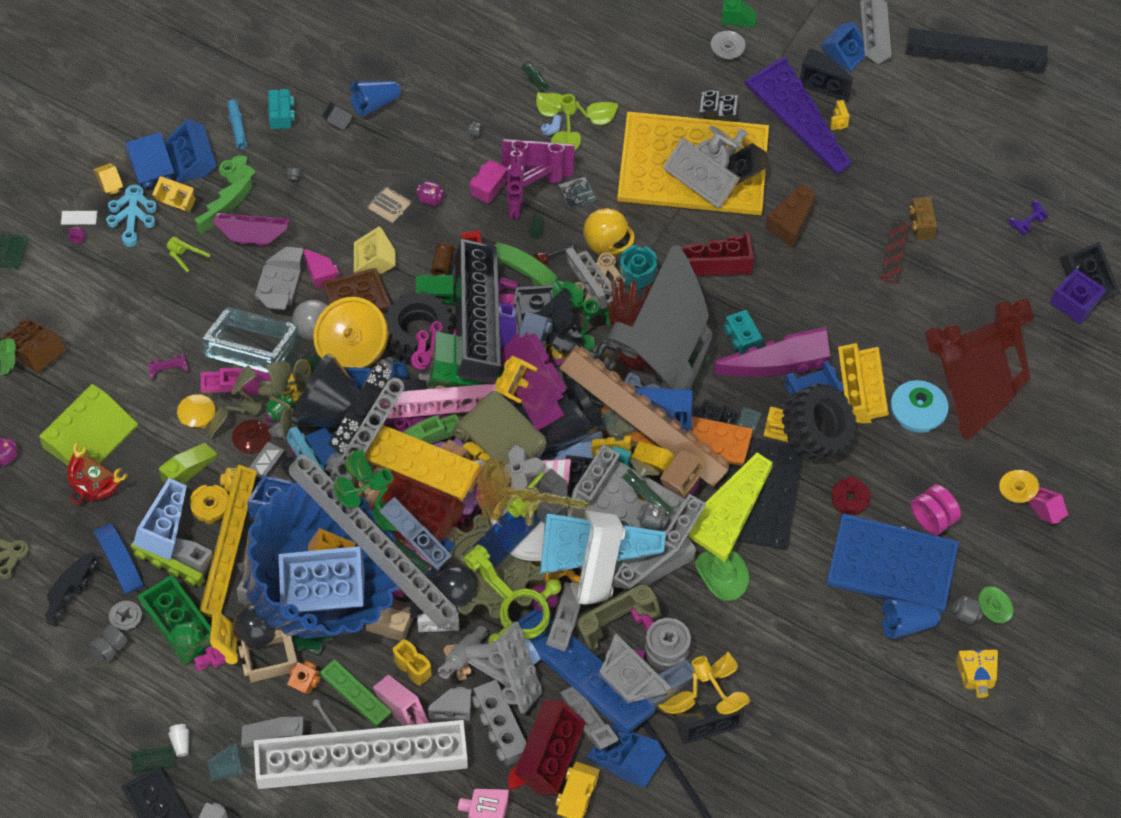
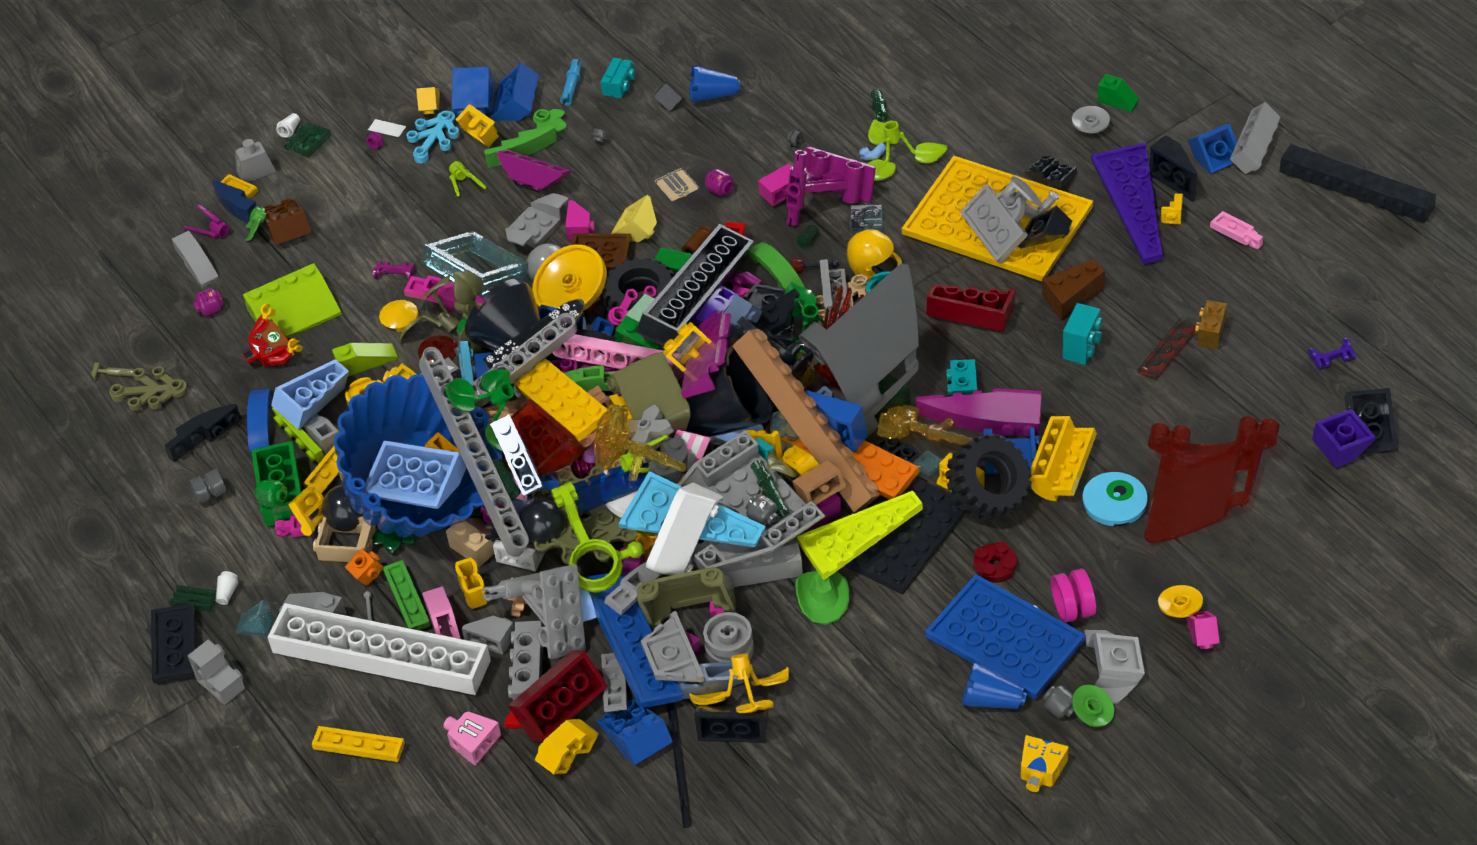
camera: 30 degrees right, 10 degrees down
light grey gear [109,601,142,632] -> none
none -> clear yellow bar [877,405,974,446]
none -> teal brick [1062,303,1103,365]
none -> light grey piece [1084,630,1145,704]
none -> bright pink hinge [1210,211,1263,249]

